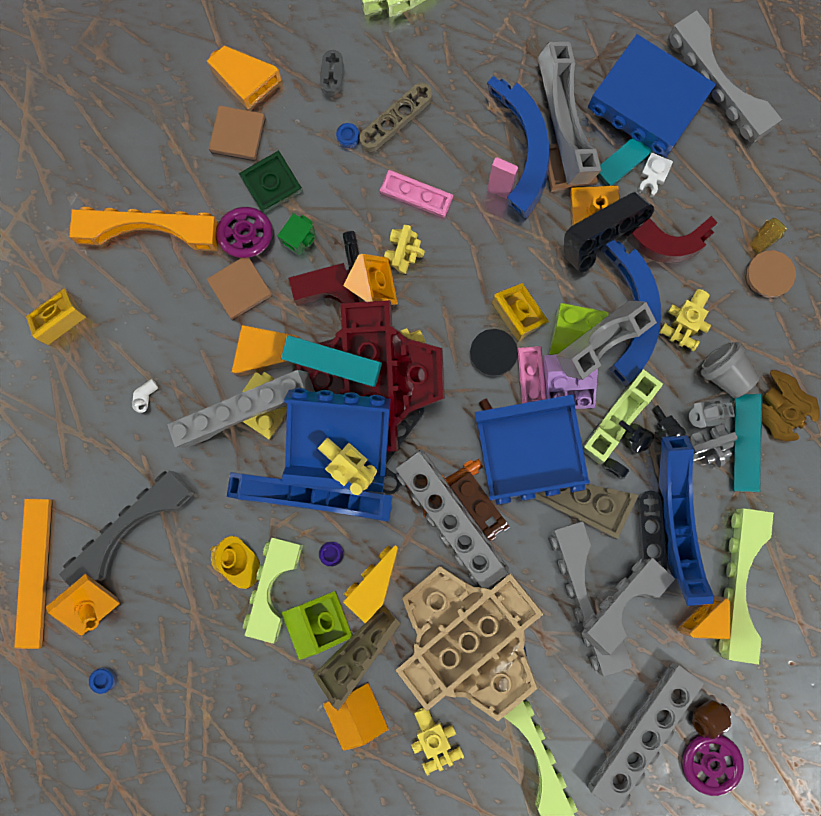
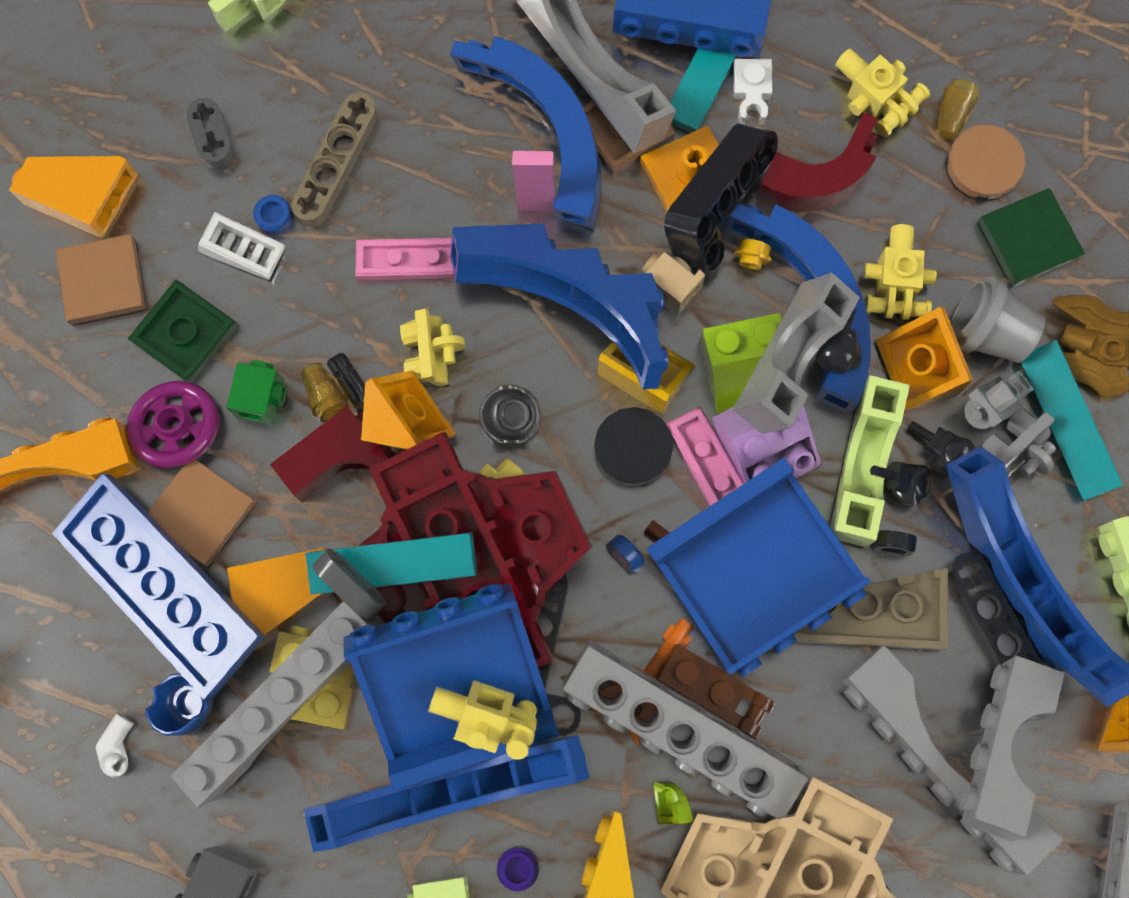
camera: 25 degrees left, 5 degrees down
none -> plate [52,473,266,699]
none -> blue hair [145,673,213,736]
none -> white slope [198,212,286,280]
none -> clear yellow cone [301,363,349,423]
none -> dark grey beam [312,548,386,620]
none -> blue arch [450,223,668,389]
none -> flat silver hair [479,385,541,444]
none -> blue tile [606,534,644,574]
none -> tan brick [642,252,706,315]
none -> lime tile [653,780,693,825]
none -> yellow plate [734,239,771,270]
none -> black piece [816,310,861,375]
none -> light yellow piece [835,48,930,138]
none -> light orange slope [875,307,973,411]
none -> dark green tile [978,188,1085,287]

